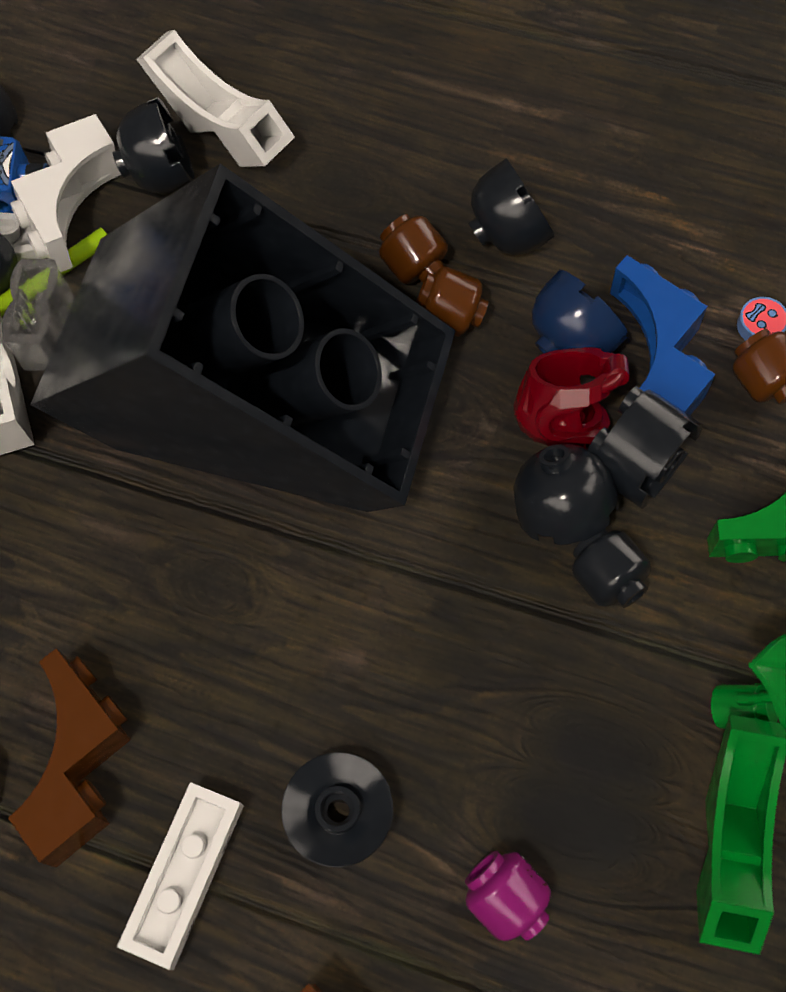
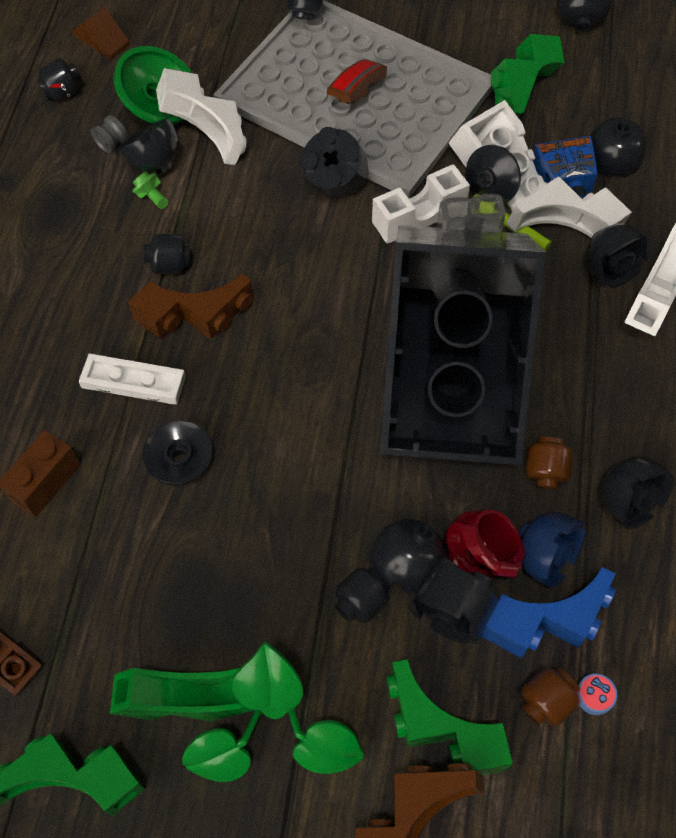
camera: 75 degrees right, 5 degrees down
reddish brown head [379,214,448,284] -> none
magenta head [465,851,551,941] -> none

